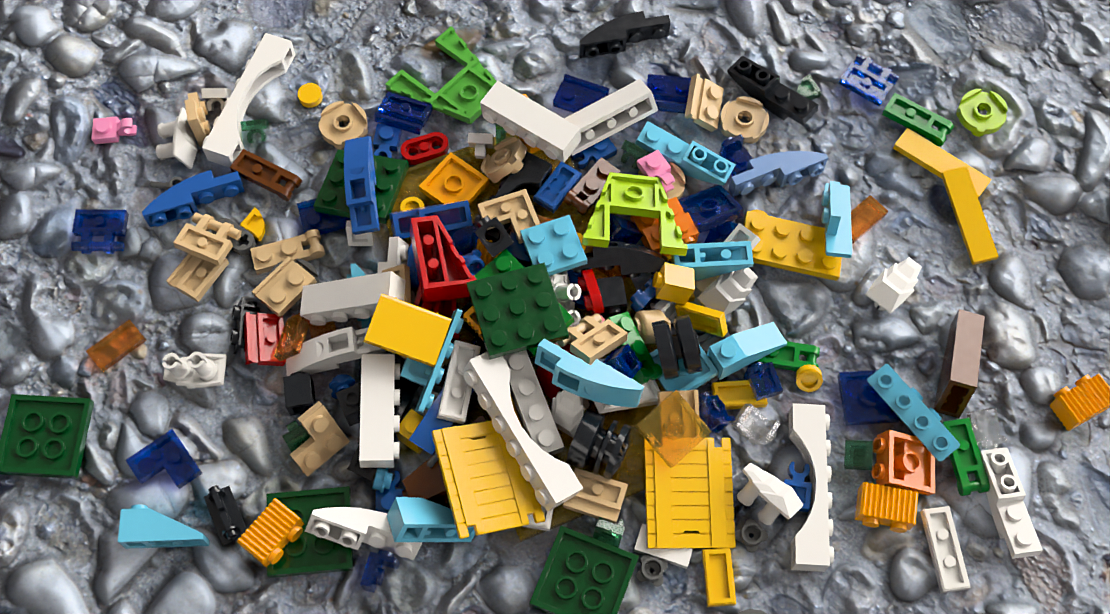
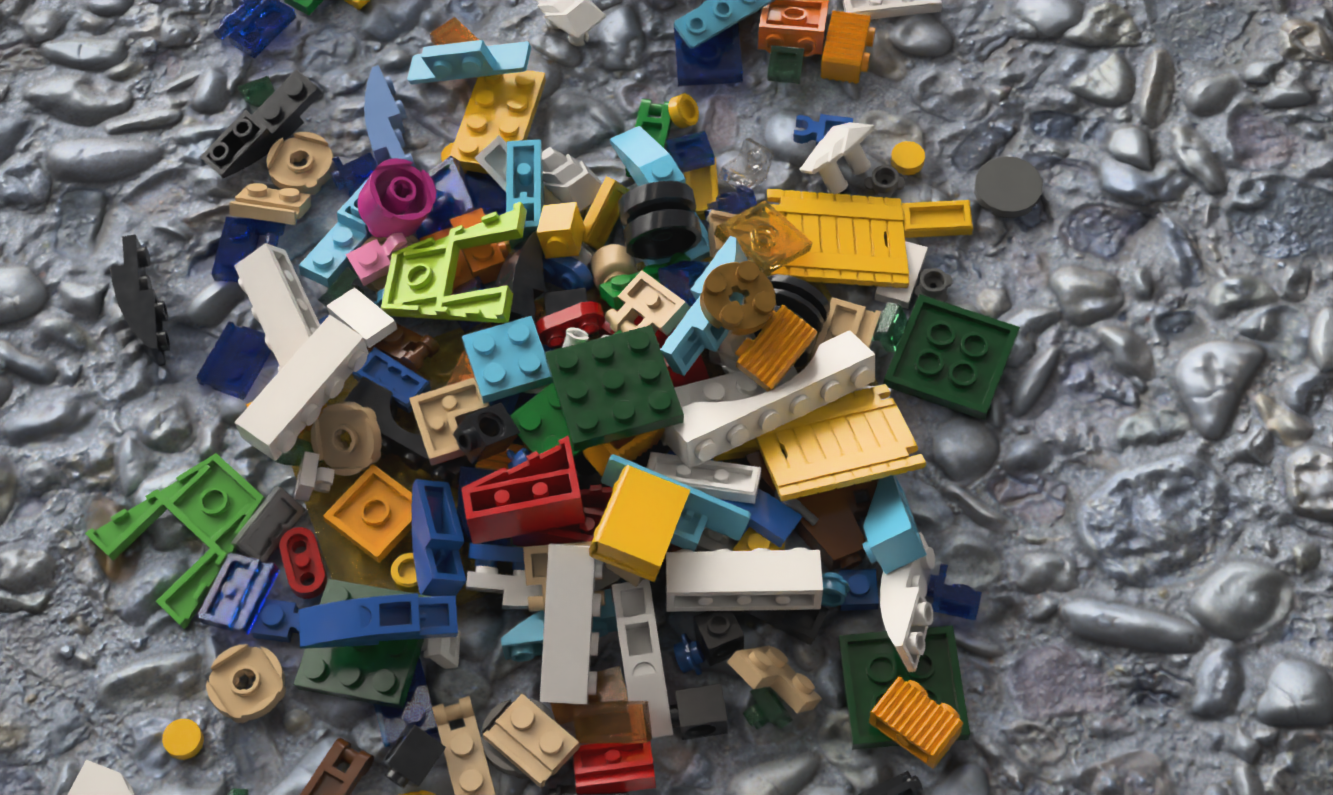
camera: 85 degrees left, 5 degrees down
white arch [788,403,834,572] -> none
none -> dark grey plate [231,486,306,567]
none -> white tile [327,287,397,348]
none -> dark pink brick [358,158,436,238]
none -> black brick [380,724,446,789]
none -> pearl gold plate [700,261,776,336]
none -> light orange brick [735,305,817,392]
none -> yellow tile [891,141,925,175]

